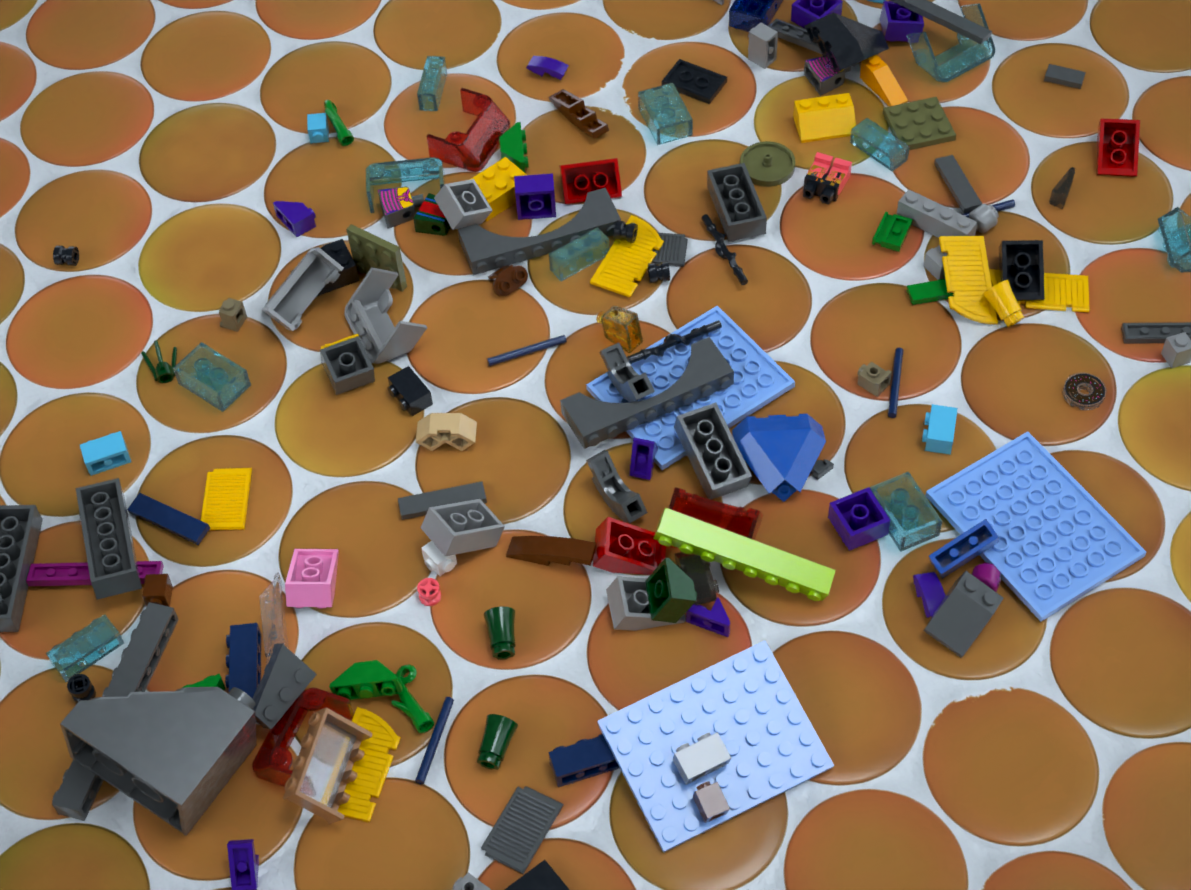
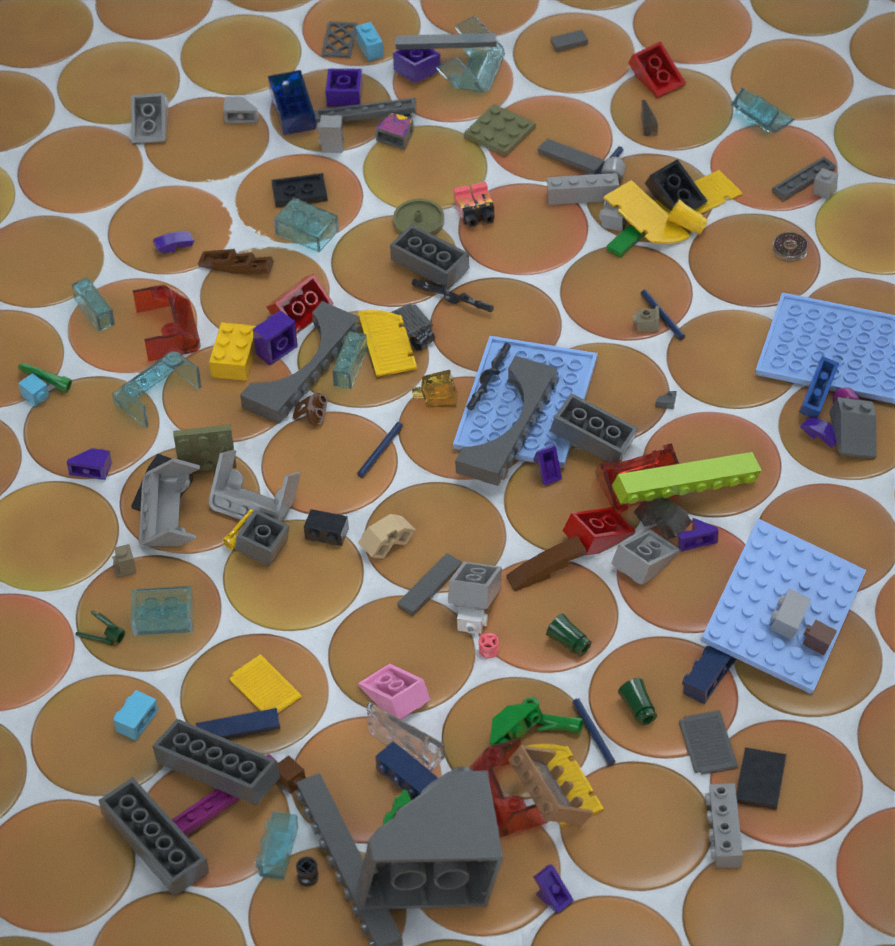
camera: 40 degrees left, 5 degrees down
dark grey wedge [252,644,317,729] -> none
dark grey torso [378,186,424,229] -> none
dark green torso [413,193,460,236] -> none
light grey brick [434,179,493,230] -> none
green slope [499,122,529,173] -> none
dark grey arch [586,450,648,523] -> none
dark grey arch [599,342,655,402] -> none
black wheel [613,220,638,243] -> none
dark green slope [645,558,697,623] -> none
blue panel [732,414,826,502] -> none
yellow slope [793,93,857,143] -> none
black panel [805,13,889,73] -> none
dark purple brick [828,487,891,551] -> none
clear light blue brick [850,118,910,172] -> none
light orange slope [860,54,908,107] -> none
clear light blue brick [870,471,942,552] -> none
green plate [872,211,913,252] -> none
medium azure brick [922,404,958,455] -> none

